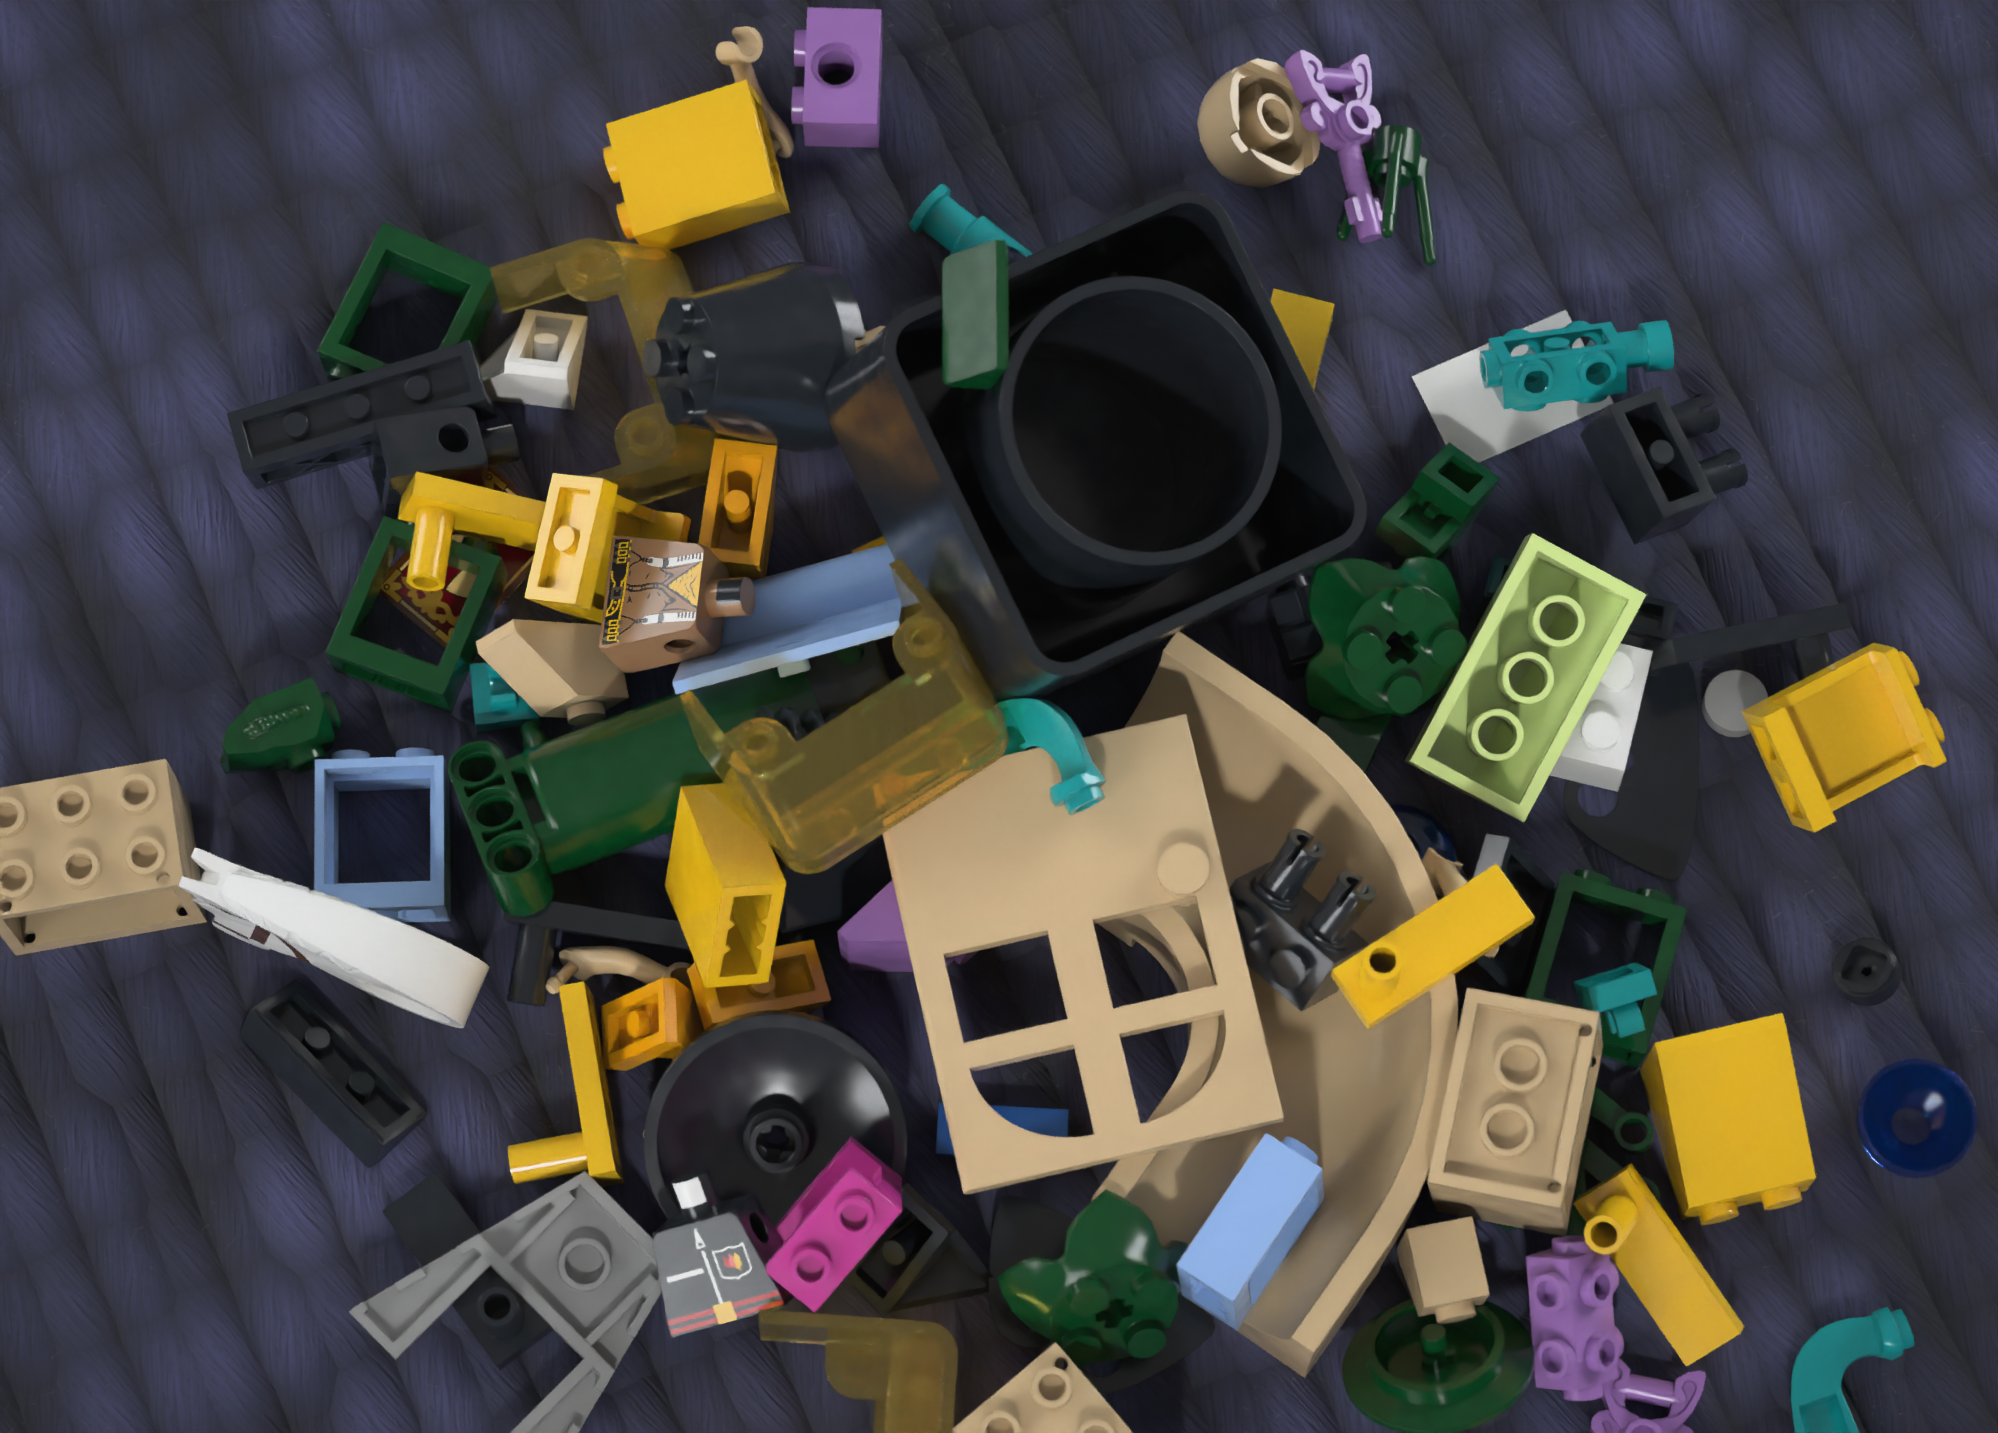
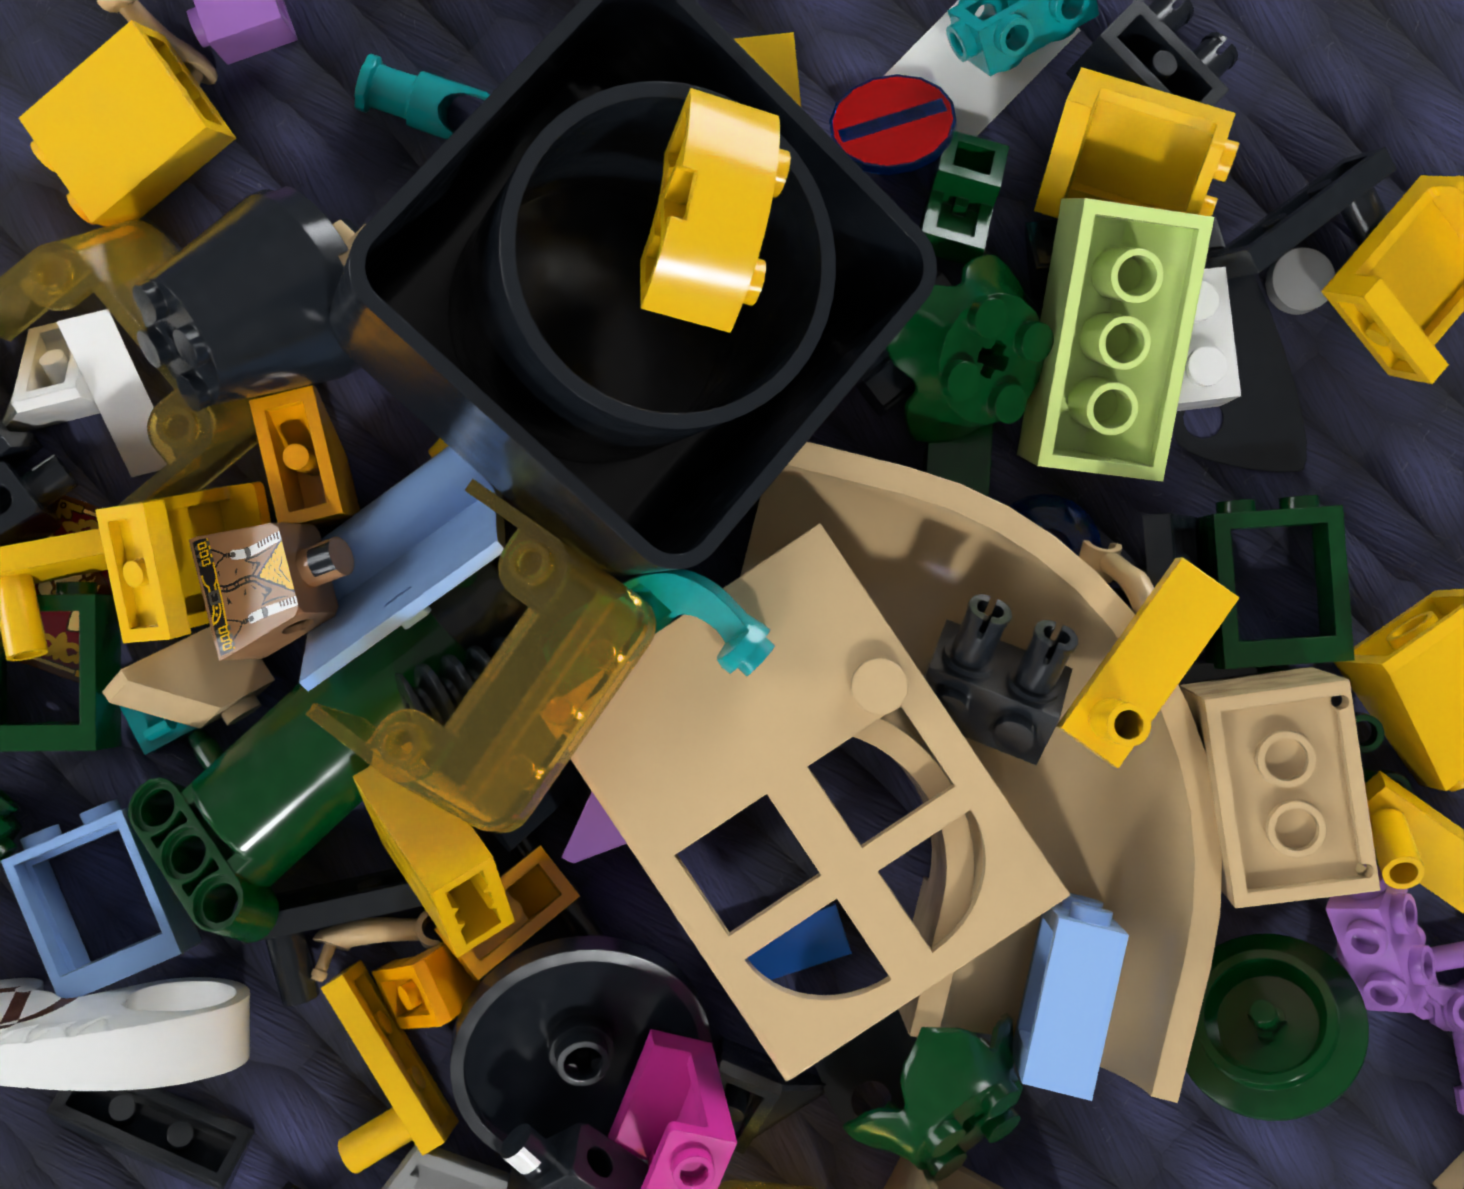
camera: 25 degrees left, 15 degrees up
dark green slope [942,240,1009,389] -> none
tan slope [1396,1216,1490,1324] -> none
teal tile [1574,962,1657,1038] -> none
none -> white sticker [56,309,180,477]
none -> yellow brick [640,88,791,333]
none -> red piece [829,74,957,175]
none -> yellow panel [1034,67,1240,218]

